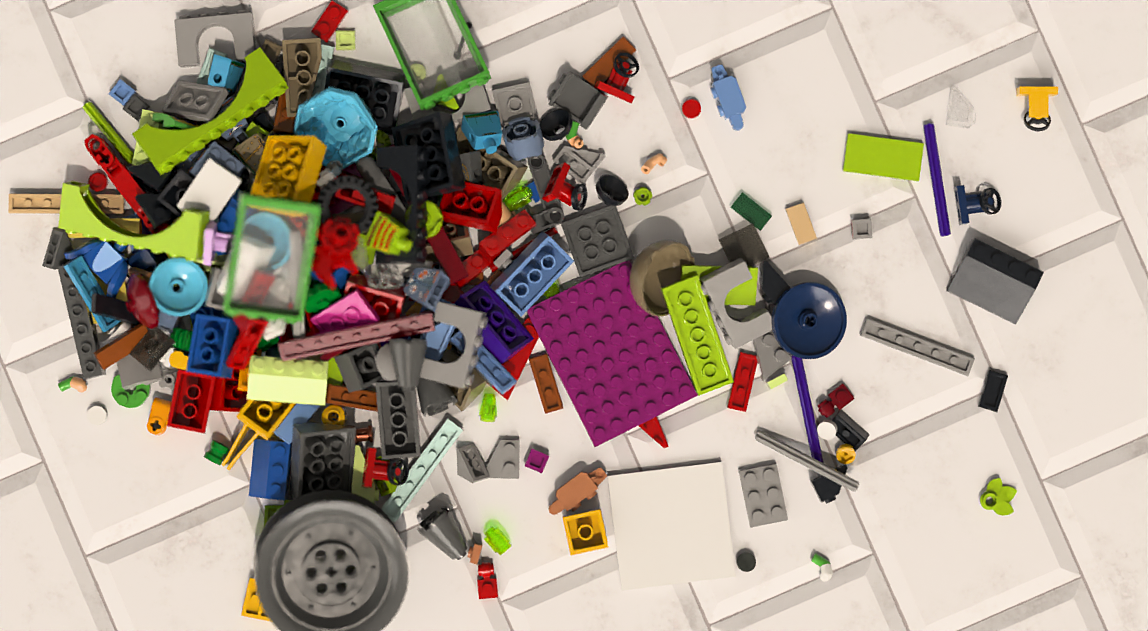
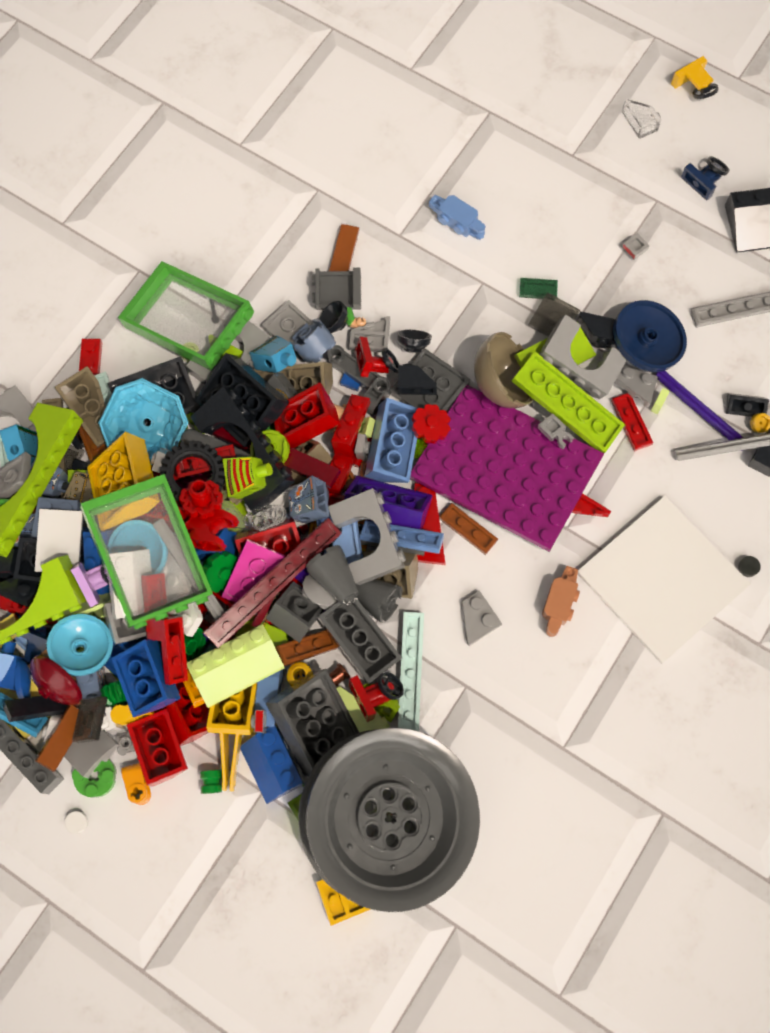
camera: 30 degrees left, 15 degrees down
arm [58,376,87,393] -> none
yellowish green tile [336,31,356,51] -> none
dark grey cone [417,506,467,560] -> none
light grey slope [456,444,490,483] -> none
nougat plate [467,543,483,564] -> none
red plate [477,562,498,599] -> none
clear neon green cone [479,393,498,422] -> none
clear neon green brick [484,526,512,555] -> none
clear neon green brick [504,185,533,211] -> none
magenta plate [525,449,549,473] -> none
yellow brick [563,509,608,555] -> none
red piece [594,53,639,104] -> none
lime plate [633,187,652,205] -> none
light nougat arm [641,153,667,174] -> none
red tile [682,99,701,119] -> none
light grey plate [739,464,788,528] -> none
tan tile [785,203,817,245] -> none
dark red plate [817,383,855,418] -> none
white tile [817,419,837,440] -> none
lime tile [843,133,924,182] -> none
dark purple axle [923,123,951,237] -> none
none -> plate [251,710,267,733]
none -> yellowish green tile [358,417,376,438]
none -> black slope [398,363,437,395]
none -> red plant [411,404,451,444]
none -> light grey plate [538,414,573,449]

